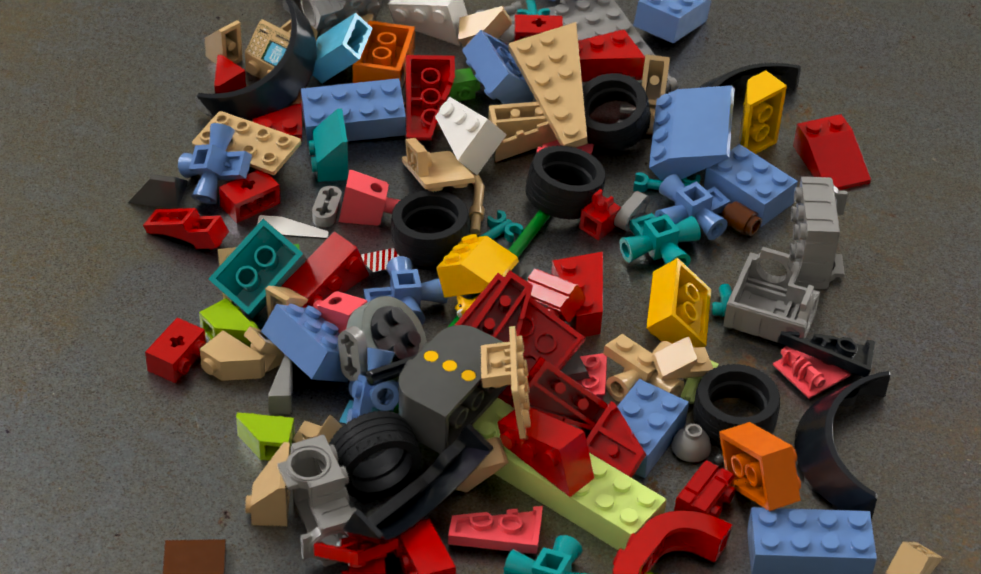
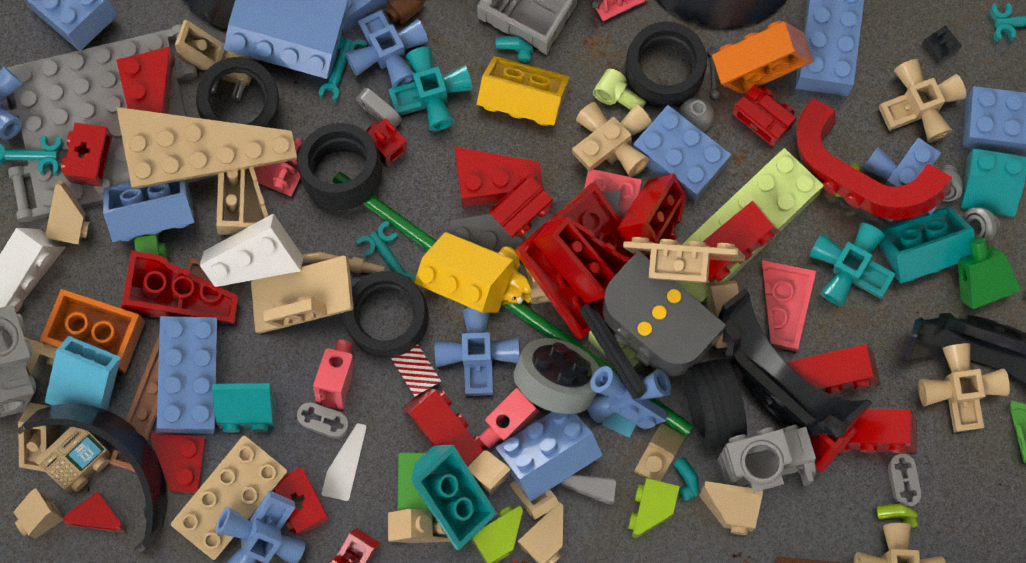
camera: 80 degrees left, 30 degrees up
light grey beam [338,326,368,381] -> none
red wing [586,401,647,478] -> none
tan slope [652,337,713,380] -> none

